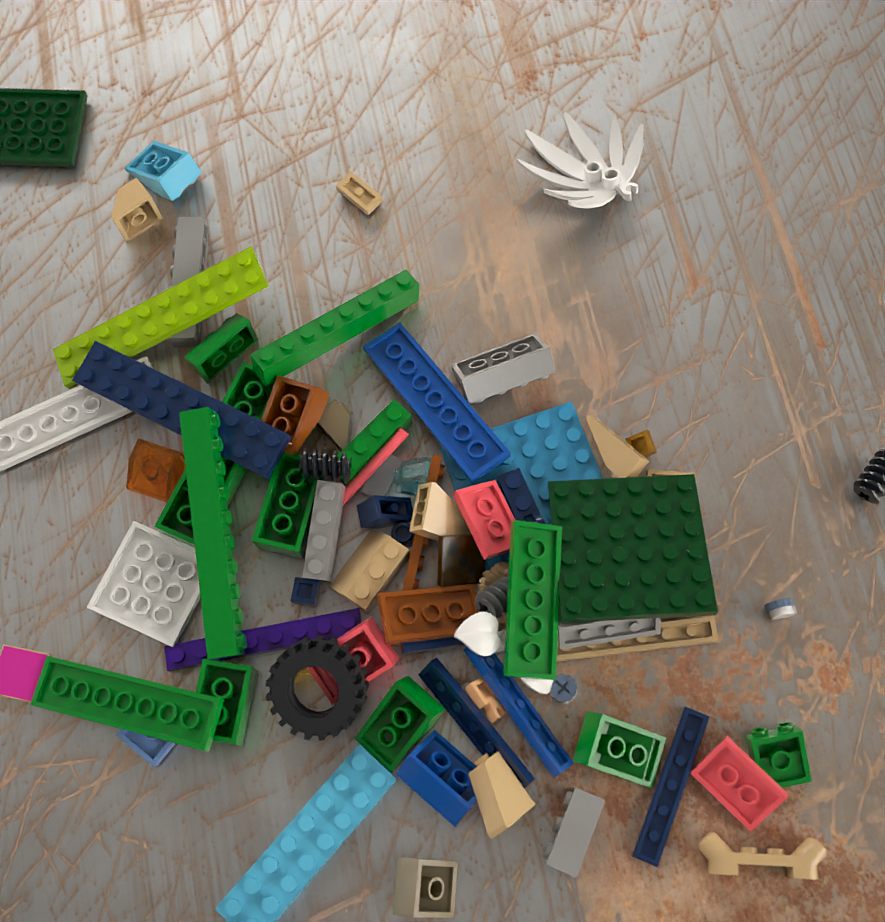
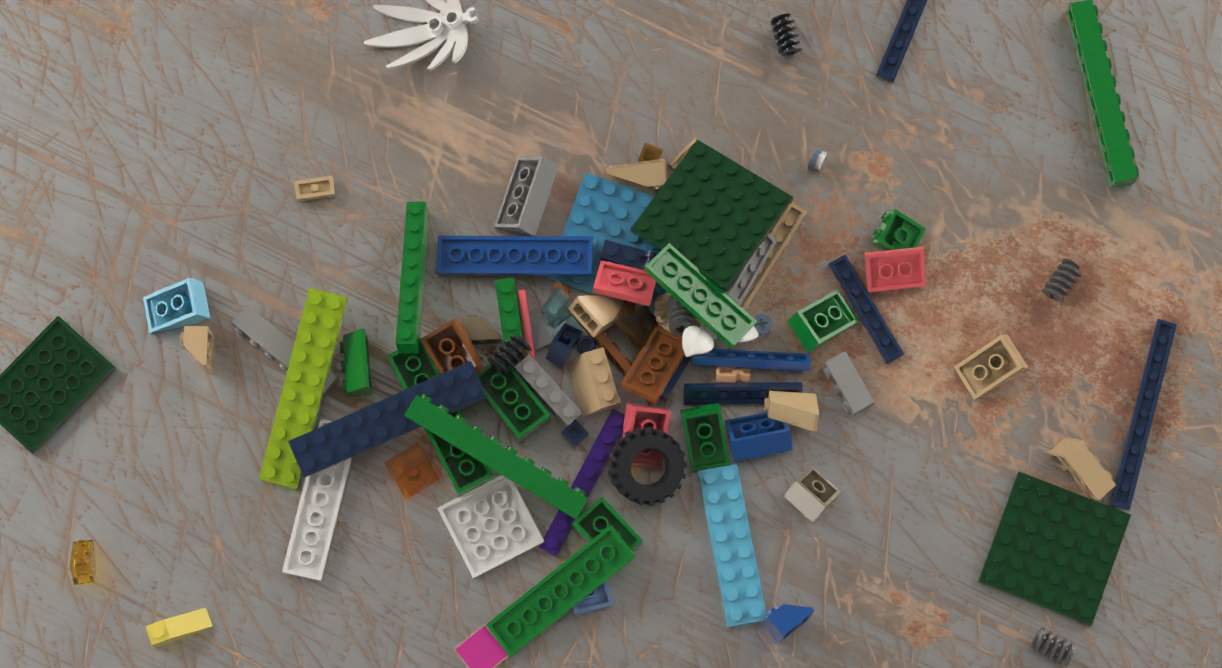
camera: 60 degrees left, 5 degrees up
tan plate [698,832,827,880] -> none

